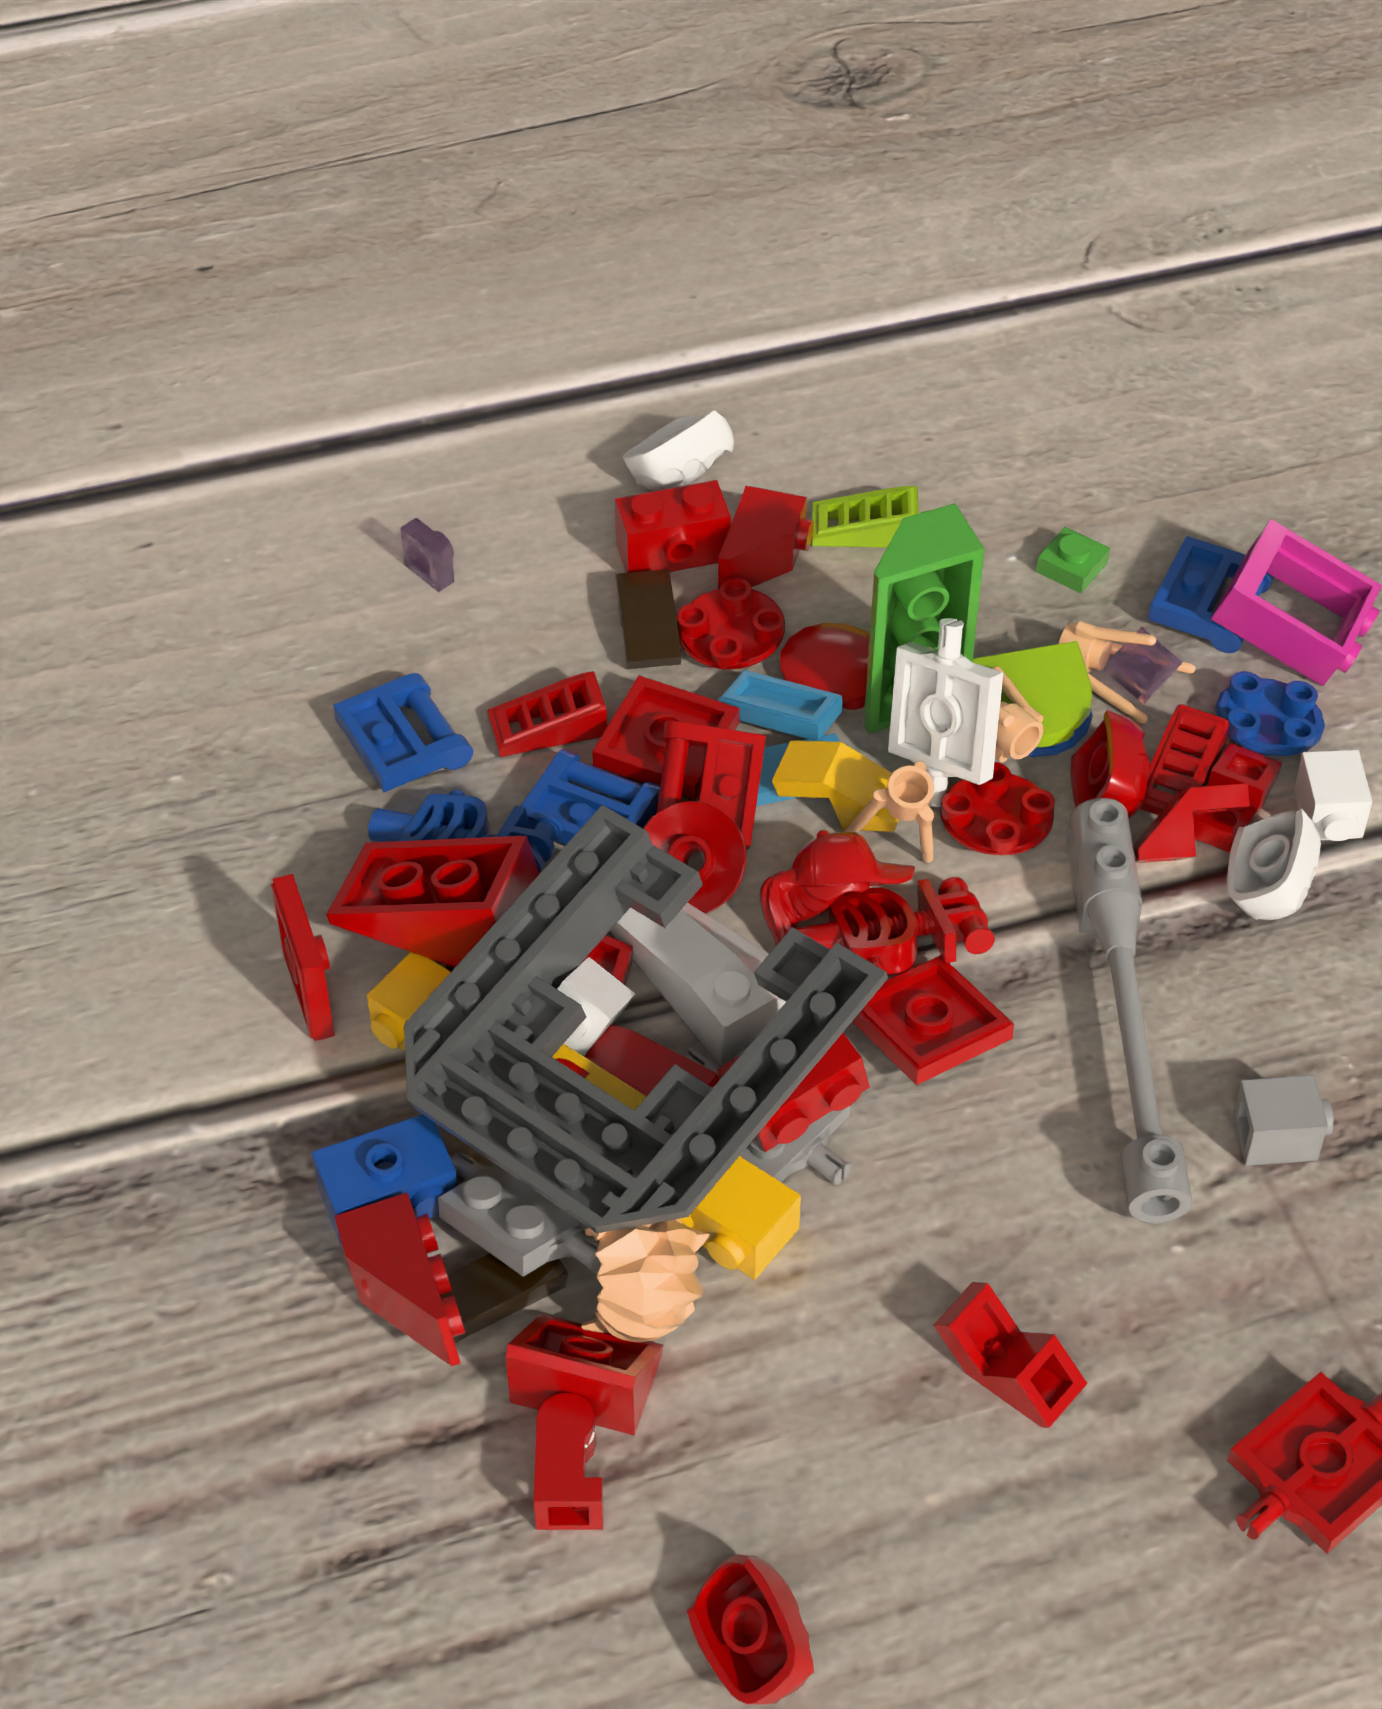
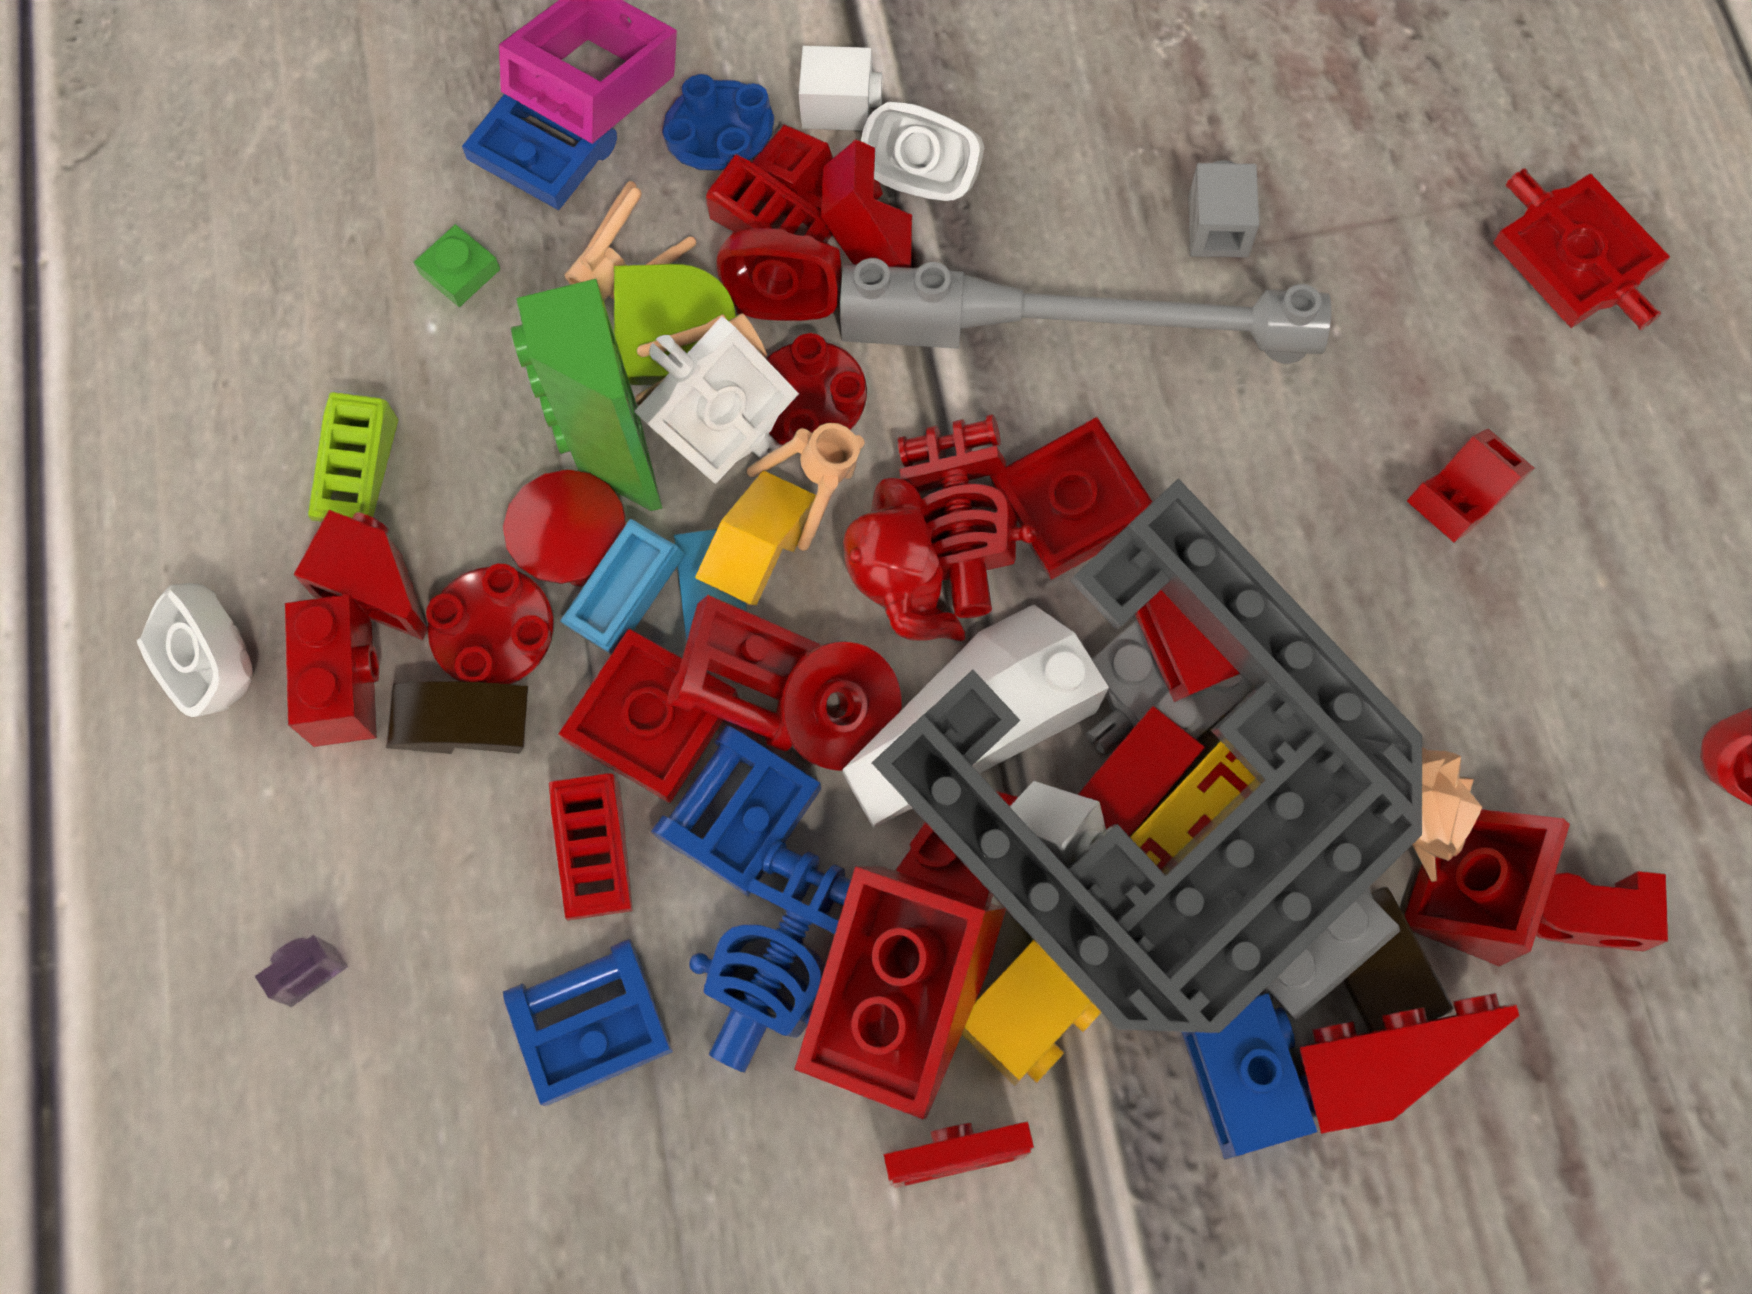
camera: 80 degrees left, 20 degrees up
clear purple plate [1103,627,1183,705] -> none

